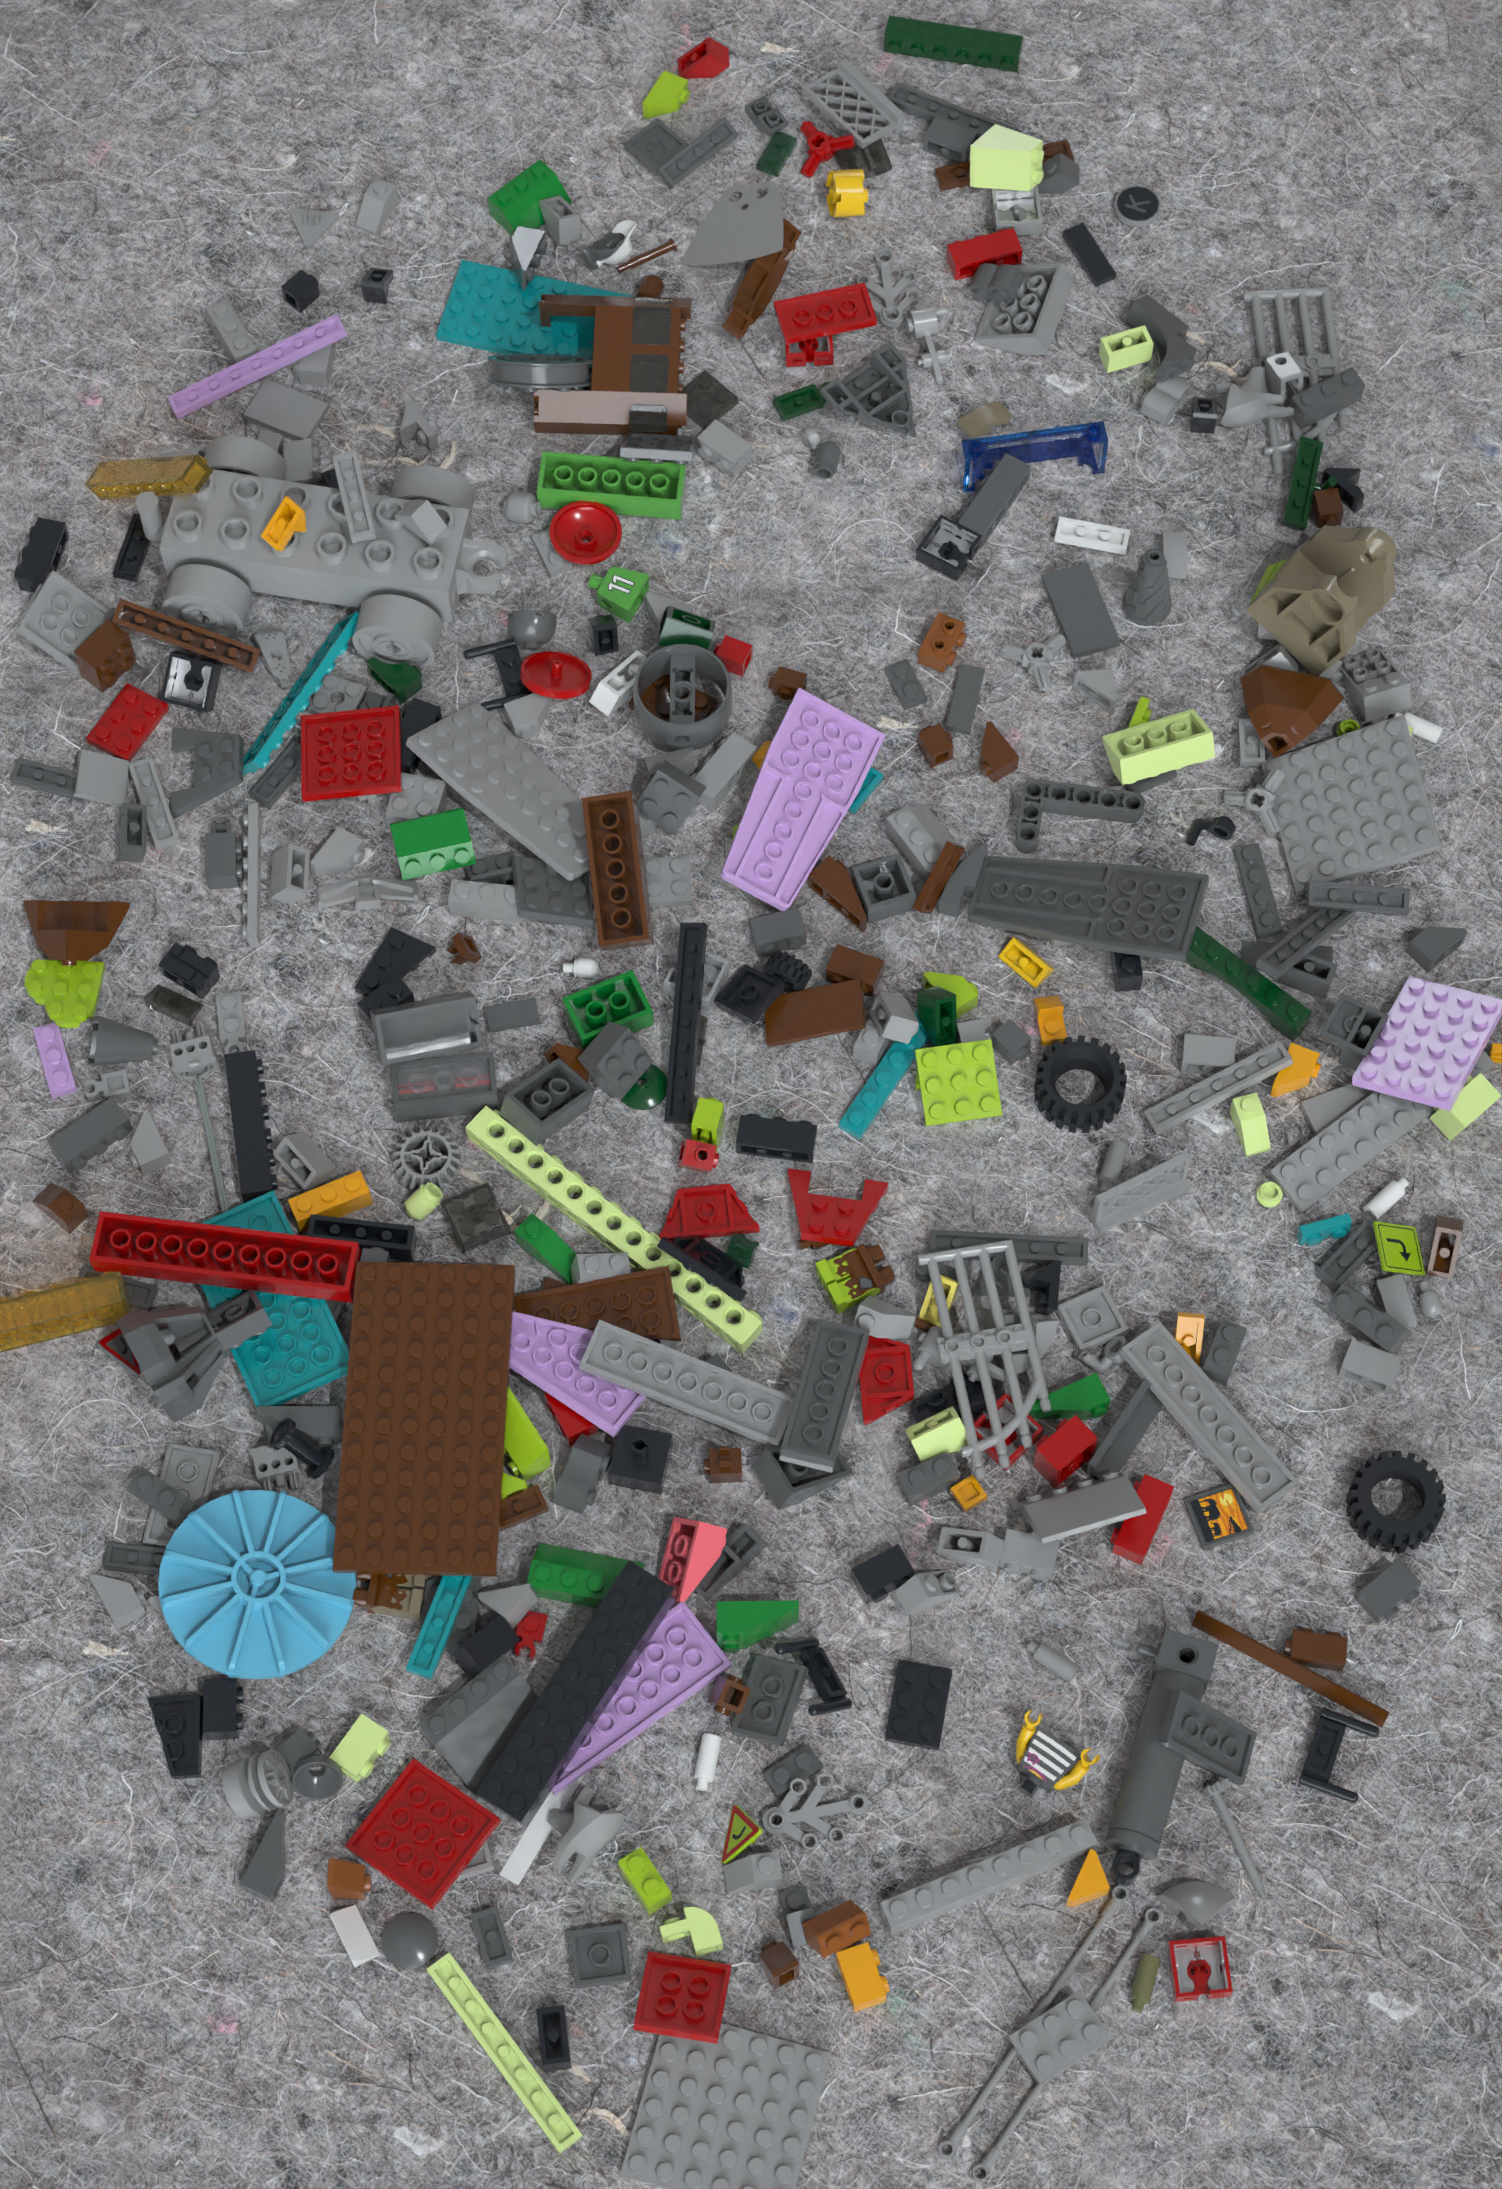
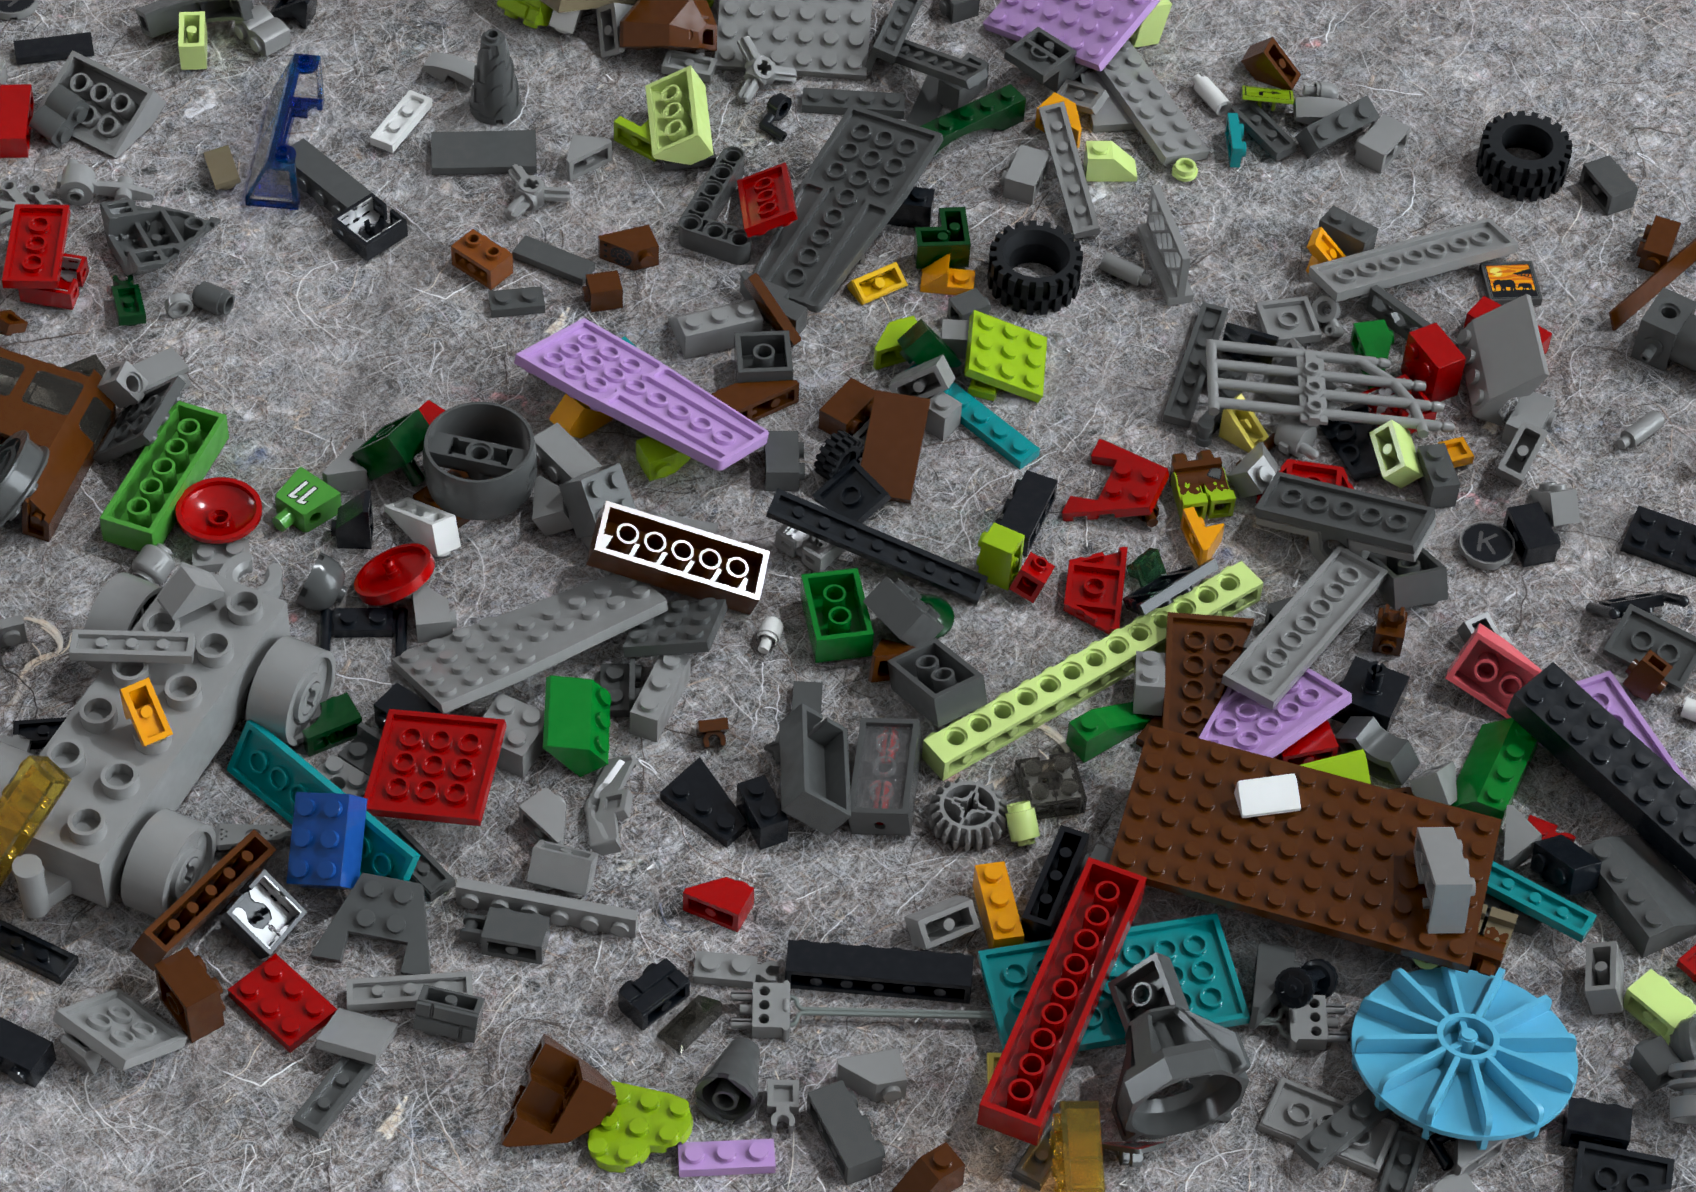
camera: 80 degrees left, 15 degrees down
green slope [717,1600,799,1653] -> none
reddish brown brick [768,666,807,700] -> none
none -> light grey brick [97,360,149,409]
none -> blue brick [286,792,368,890]
none -> red slope [683,877,754,932]
none -> red plate [737,162,798,238]
none -> dark green brick [913,207,971,269]
none -> light grey plate [1057,79,1109,115]
none -> light orange slope [1180,507,1225,566]
none -> white slope [1234,774,1301,818]
none -> light grey slope [1410,761,1457,805]
none -> light grey wedge [1413,827,1476,934]
none -> tile [1458,522,1515,570]
none -> light grey brick [1585,941,1624,1015]

